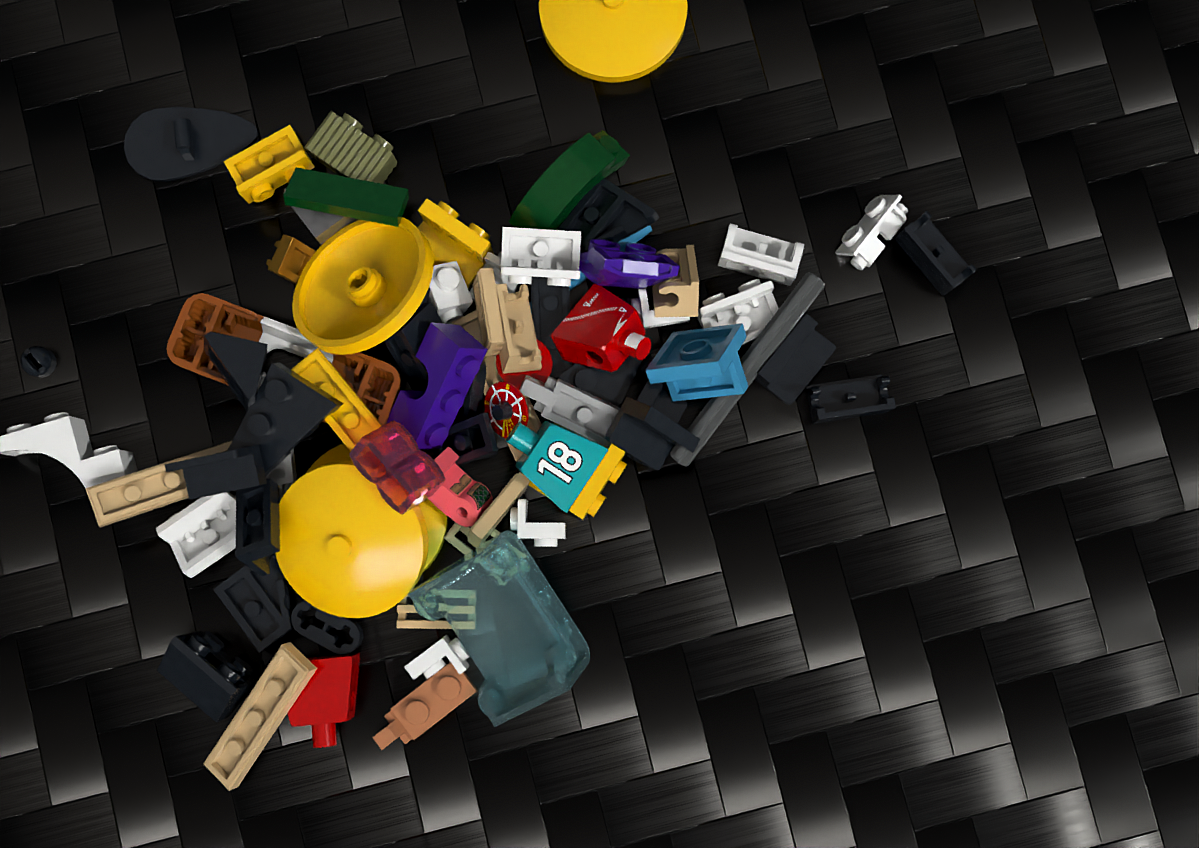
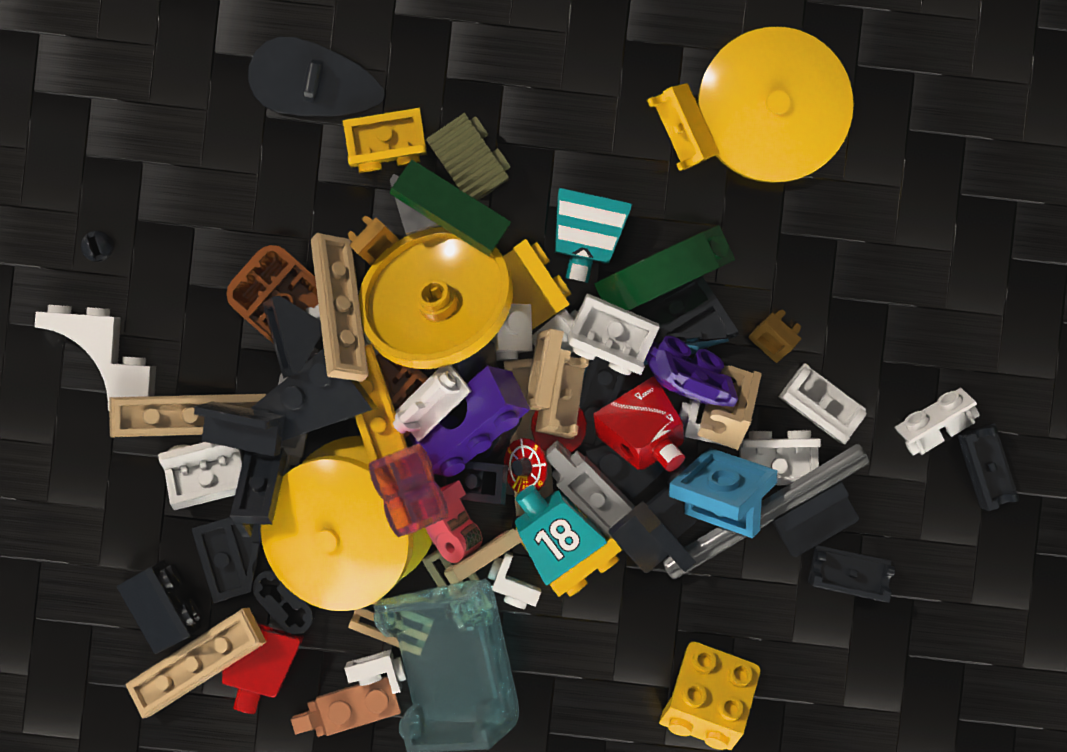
camera: 20 degrees right, 5 degrees up
none -> tan tile [311,233,369,382]
none -> white hinge [393,365,472,441]
none -> torso [555,188,632,283]
none -> yellow hinge [647,83,720,171]
none -> yellow bracket [659,642,760,750]
none -> pearl gold tile [748,310,802,363]

